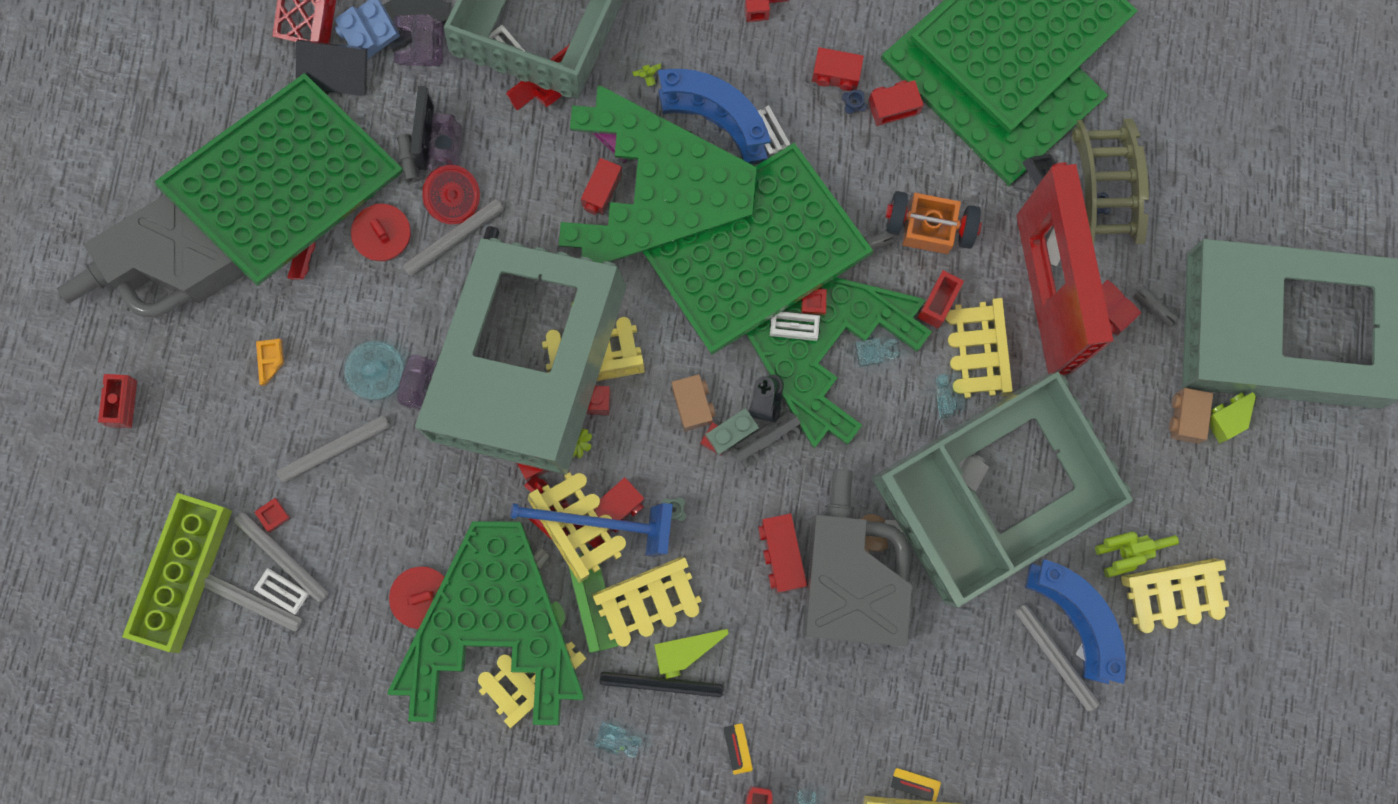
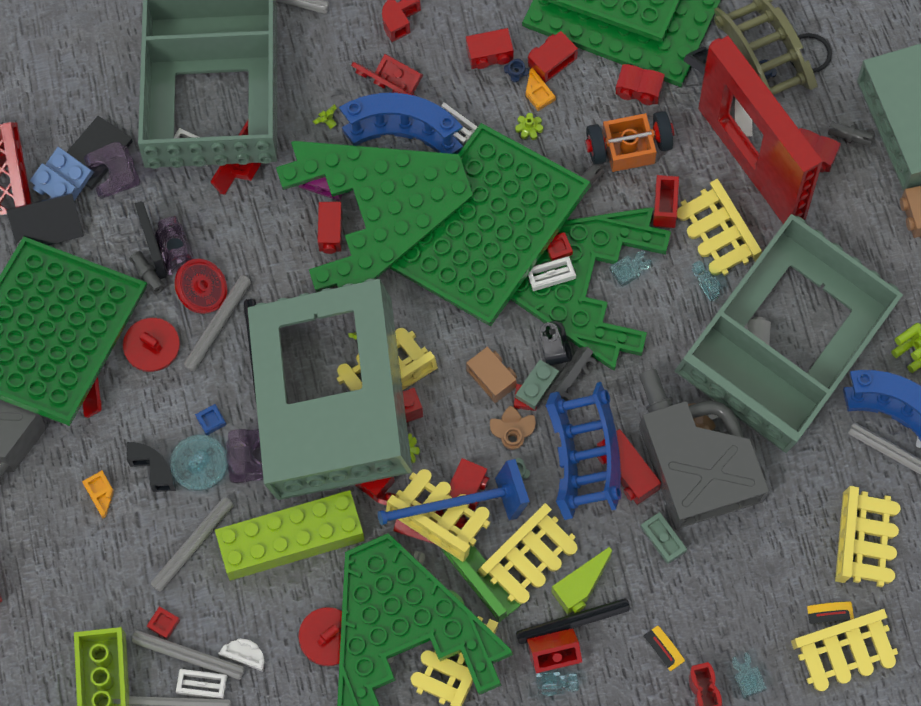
camera: 15 degrees left, 10 degrees down
none -> black brick [127,442,176,492]
none -> blue tile [195,404,227,436]
none -> lime brick [215,490,365,581]
none -> white tile [218,638,265,672]
none -> red bracket [351,54,423,96]
none -> medium nougat plate [490,406,536,450]
none -> lime plant [515,113,544,140]
none -> light orange tile [525,68,556,111]
none -> red brick [527,628,582,673]
none -> blue fence [545,382,621,520]
none -> red brick [616,64,665,105]
none -> sand green plate [640,512,687,565]
none -> black piece [790,33,832,73]
none -> light yellow fence [835,486,901,587]

